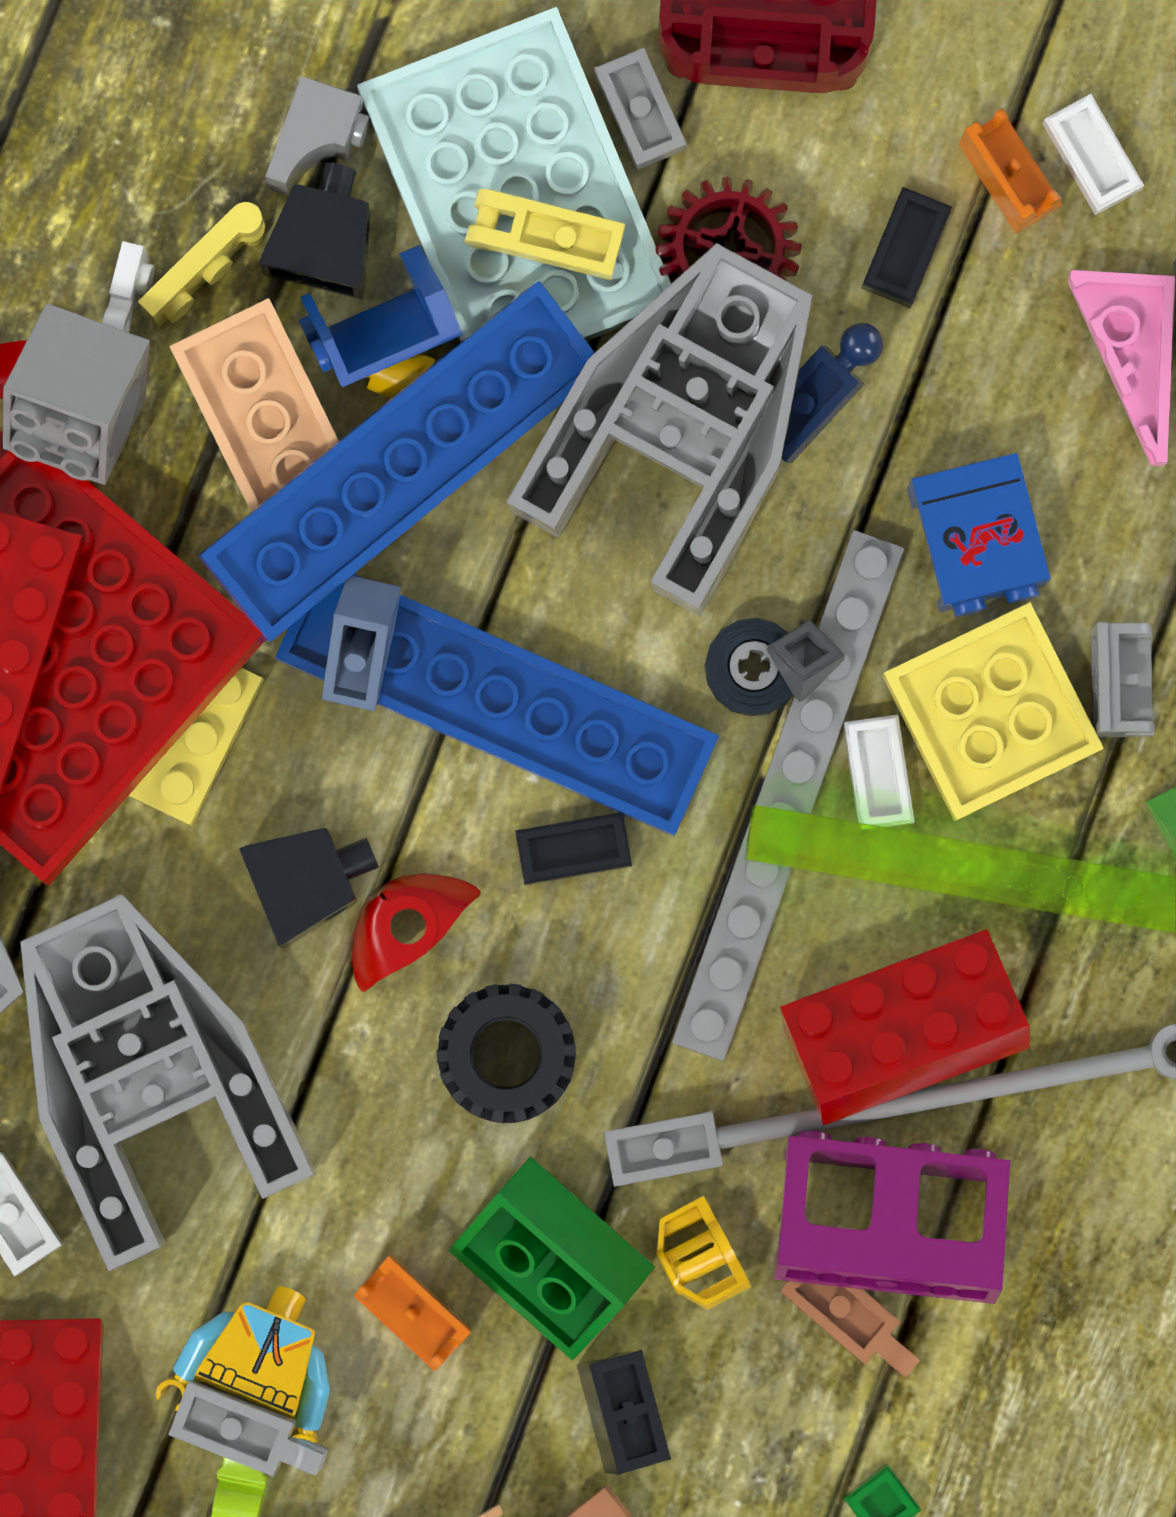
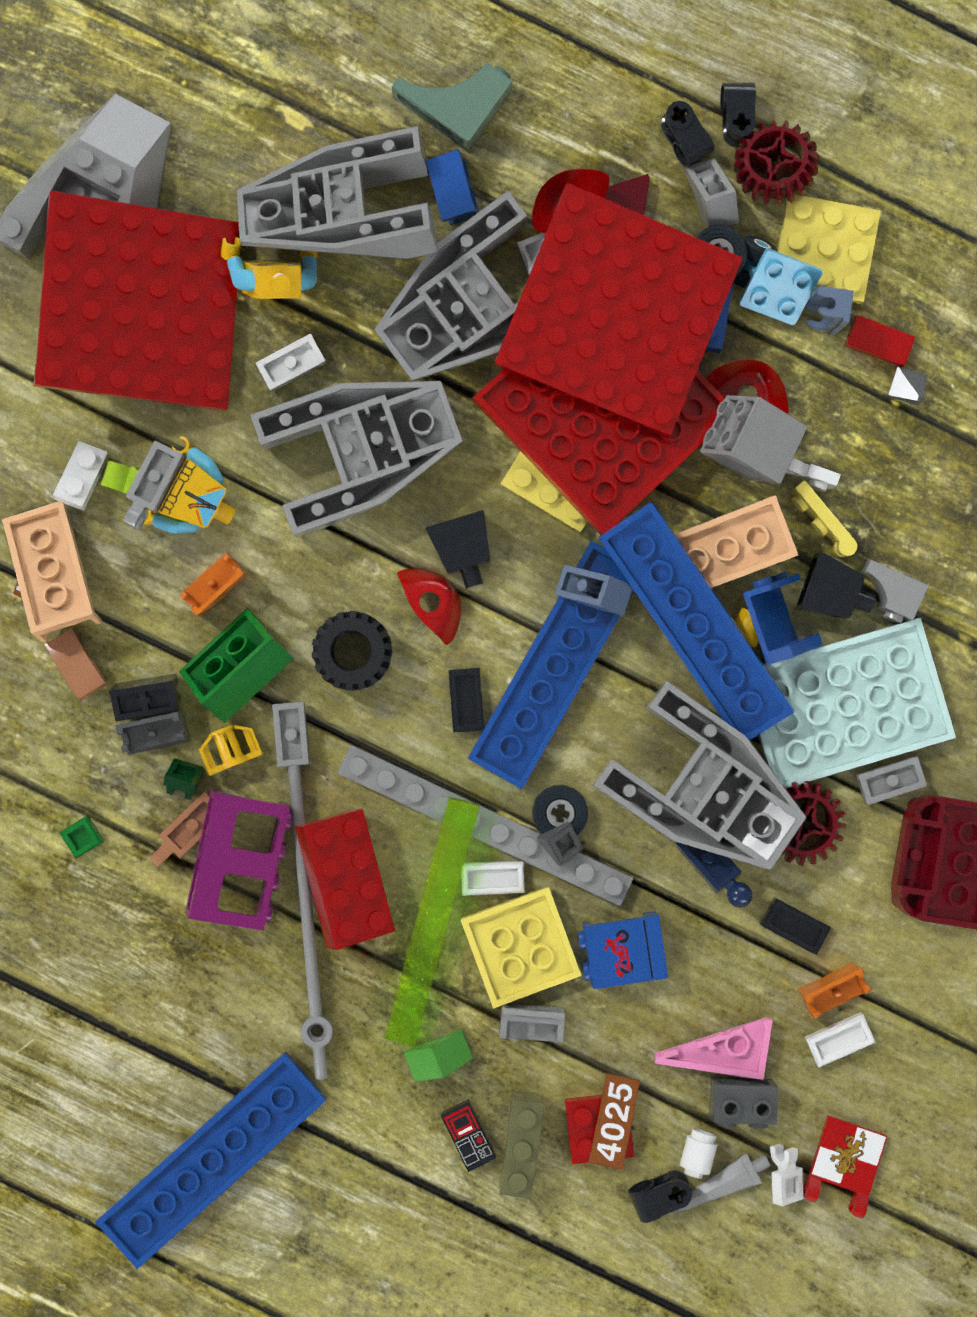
camera: 100 degrees right, 5 degrees up
light yellow plate [464,189,625,281] -> none
none -> dark grey hinge [115,711,190,755]
none -> dark green tile [163,758,204,800]

